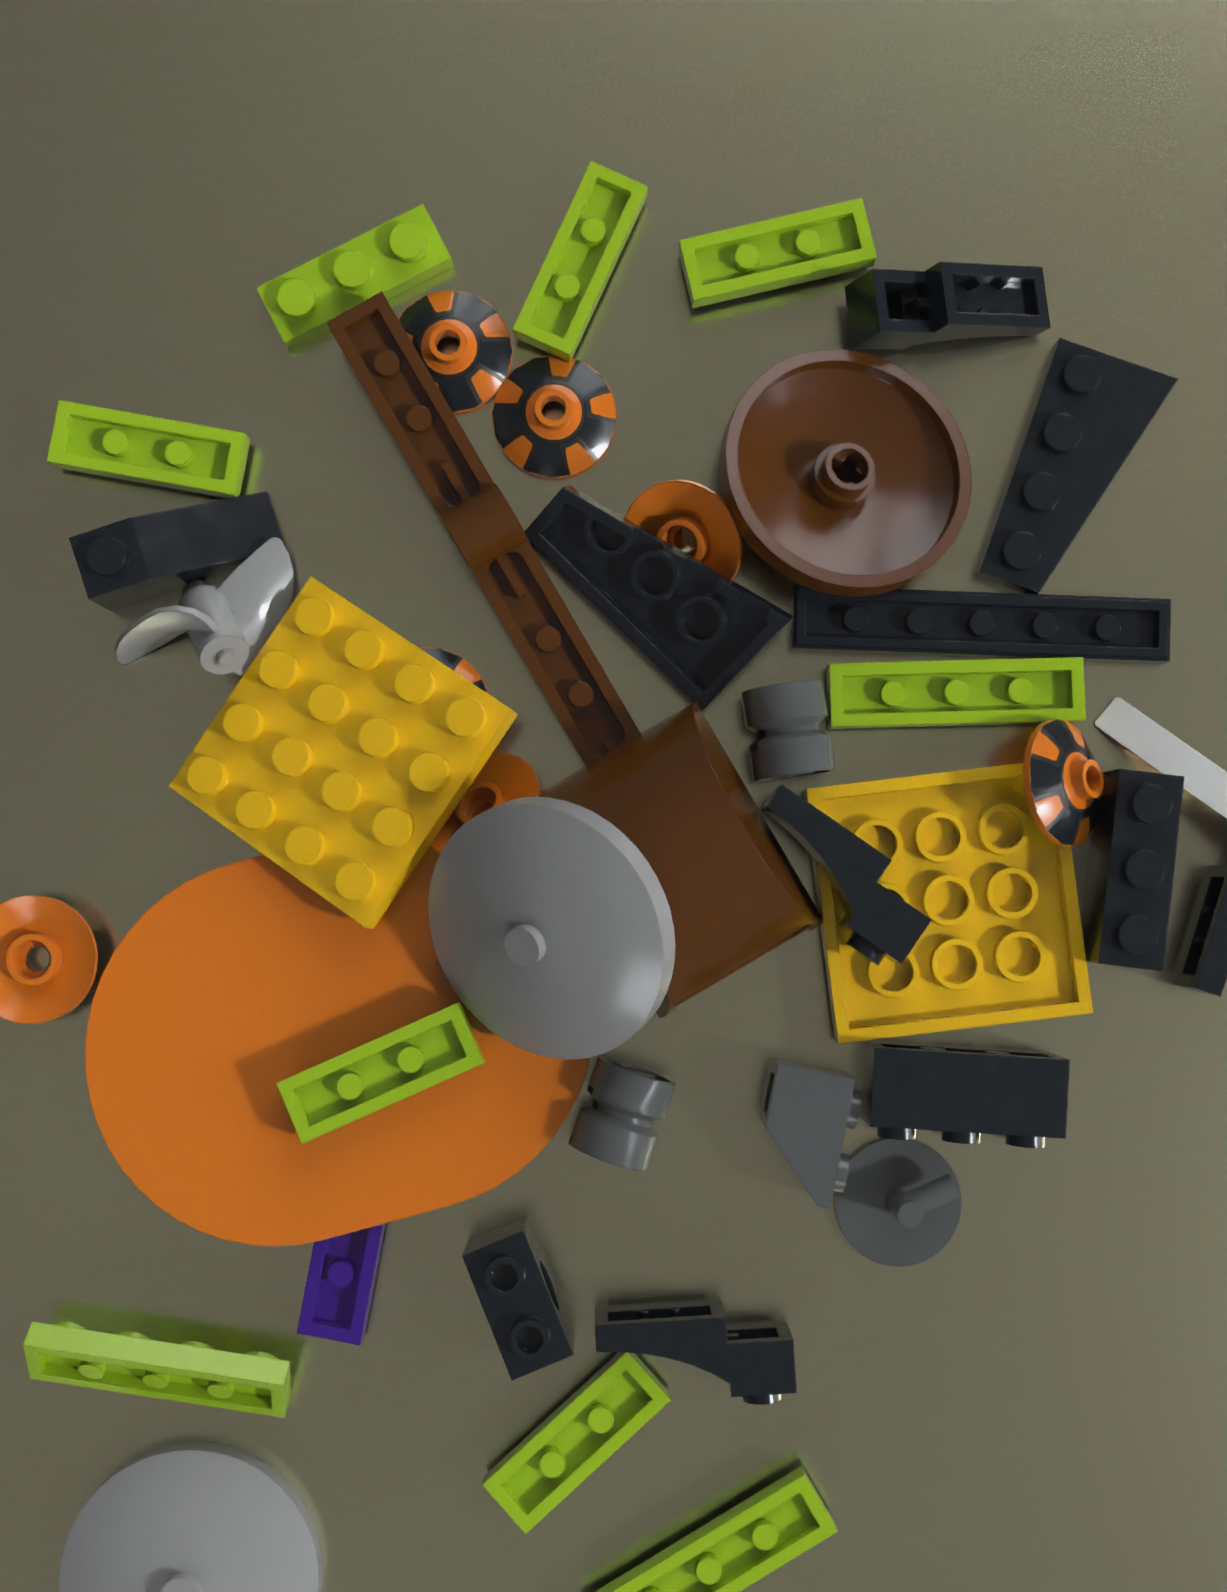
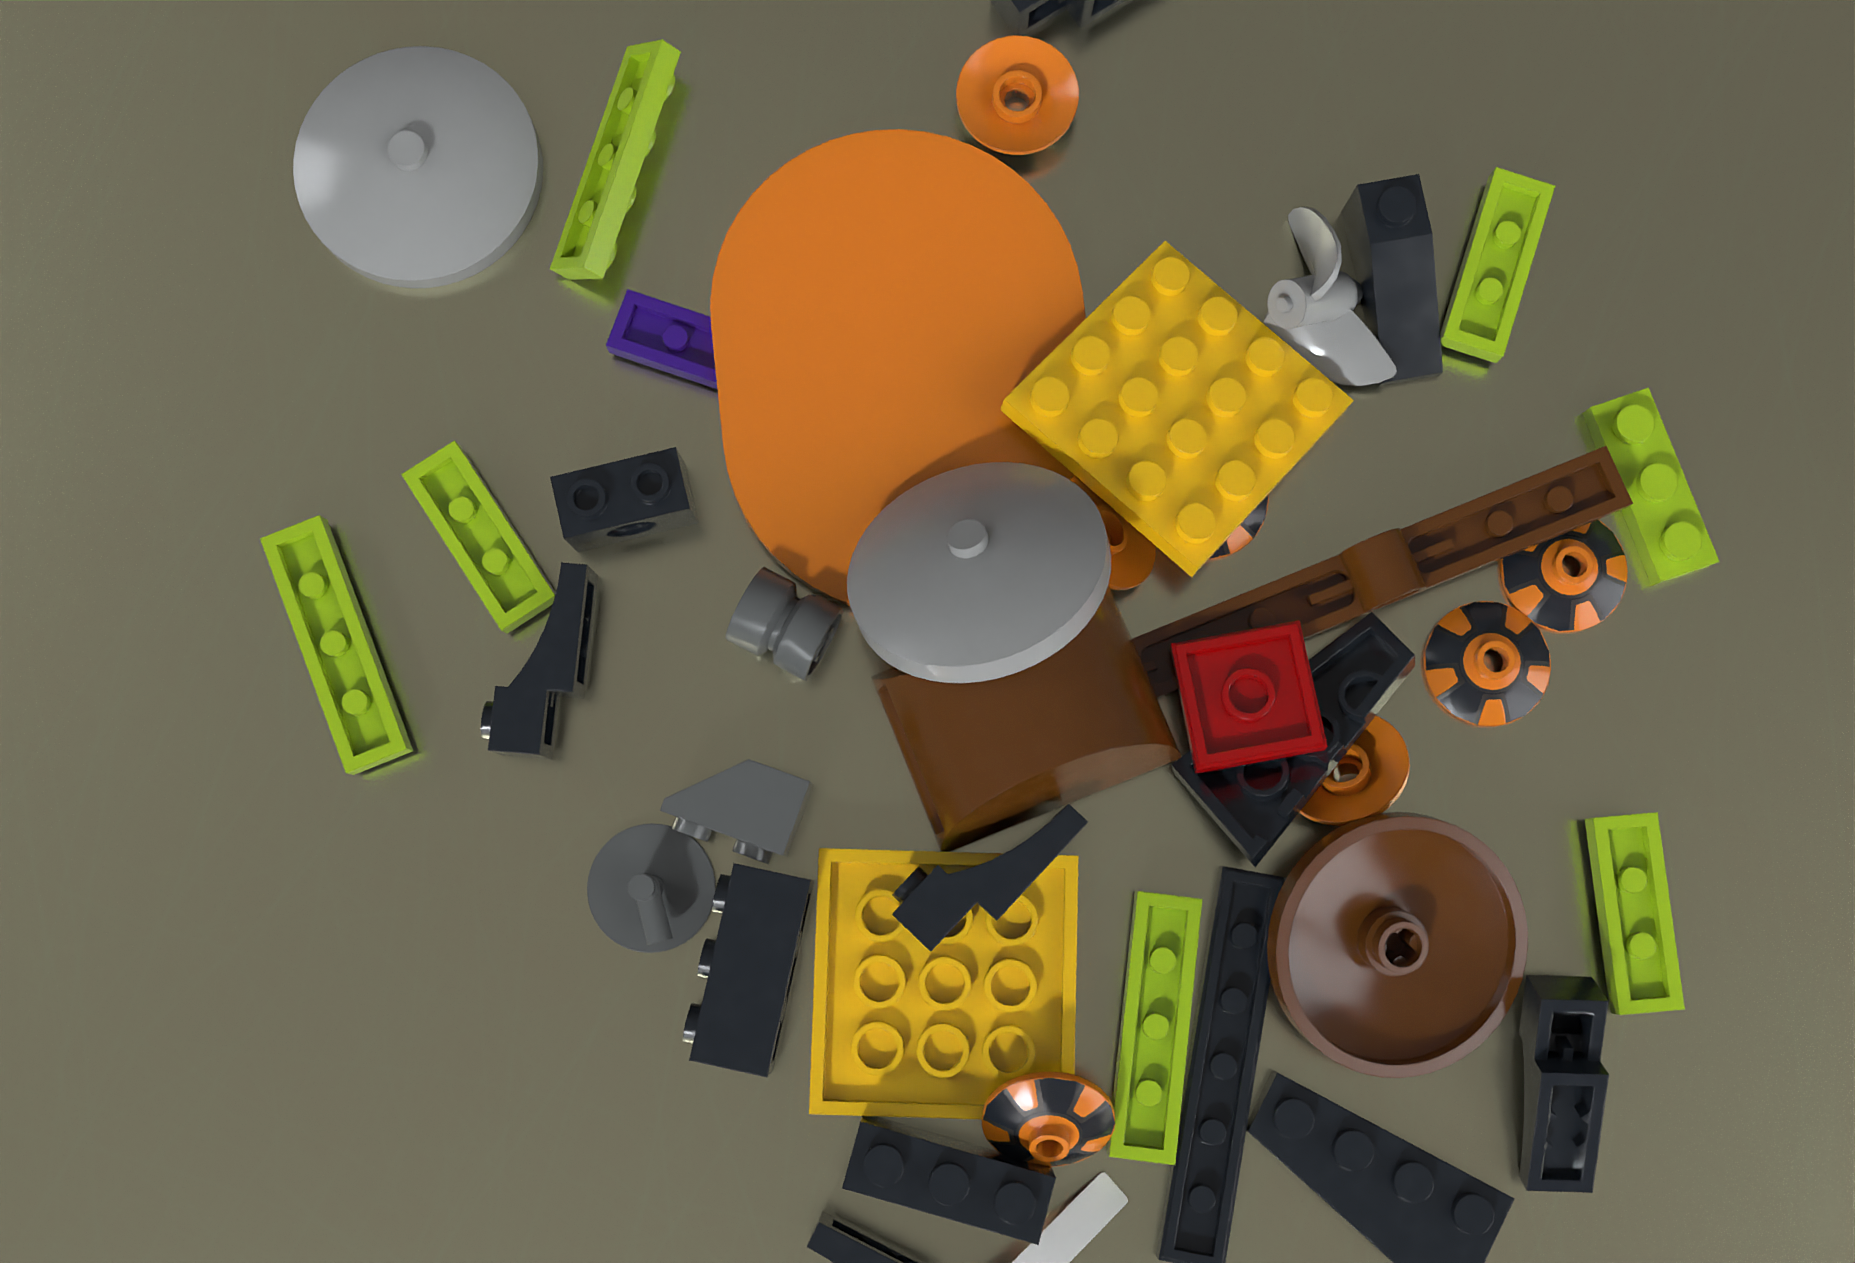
camera: 105 degrees right, 5 degrees down
lime plate [276,1002,486,1144] -> none
lime plate [512,161,648,362] -> none
dark grey wheel [741,680,836,782] -> none
none -> red plate [1170,620,1328,773]

